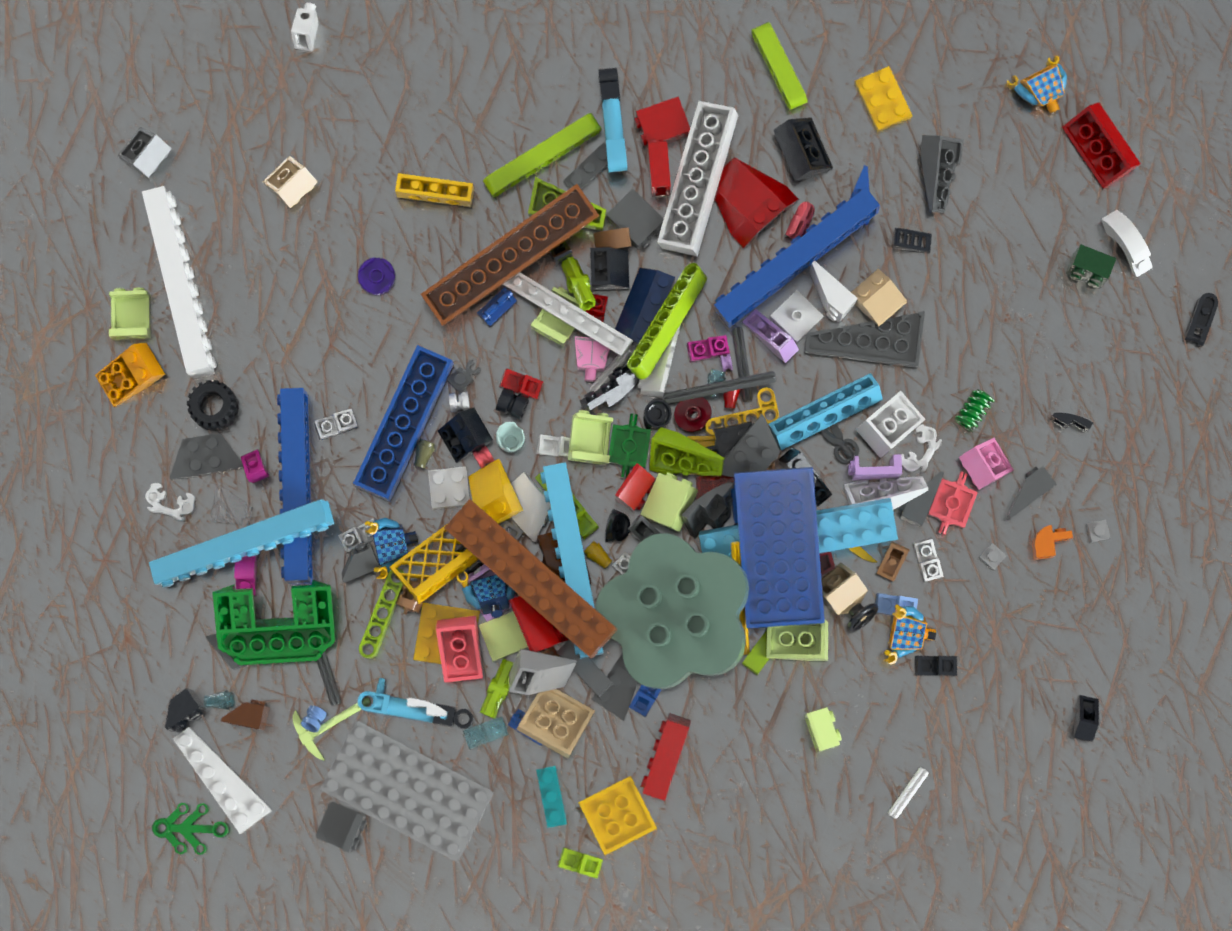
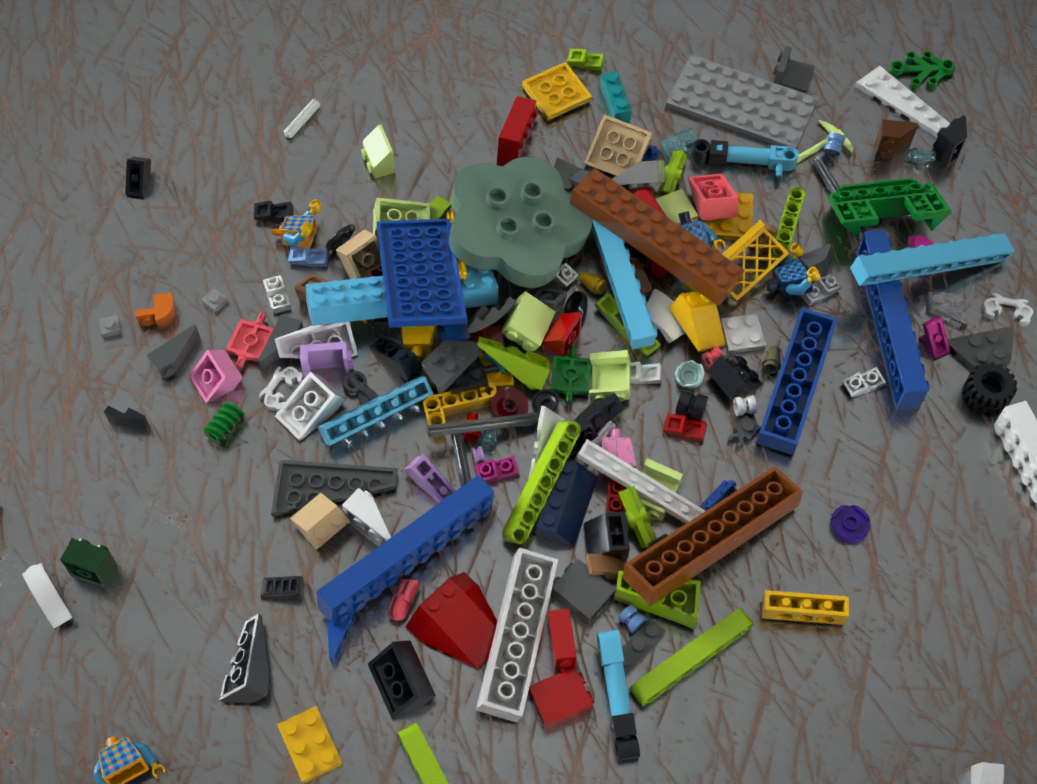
camera: 175 degrees right, 20 degrees down
tan slope [263,156,317,208] -> none
white slope [407,698,447,717] -> none
white plate [770,290,824,343] -> none
red slope [1062,102,1141,189] -> none
none -> medium blue wheel [618,604,647,634]

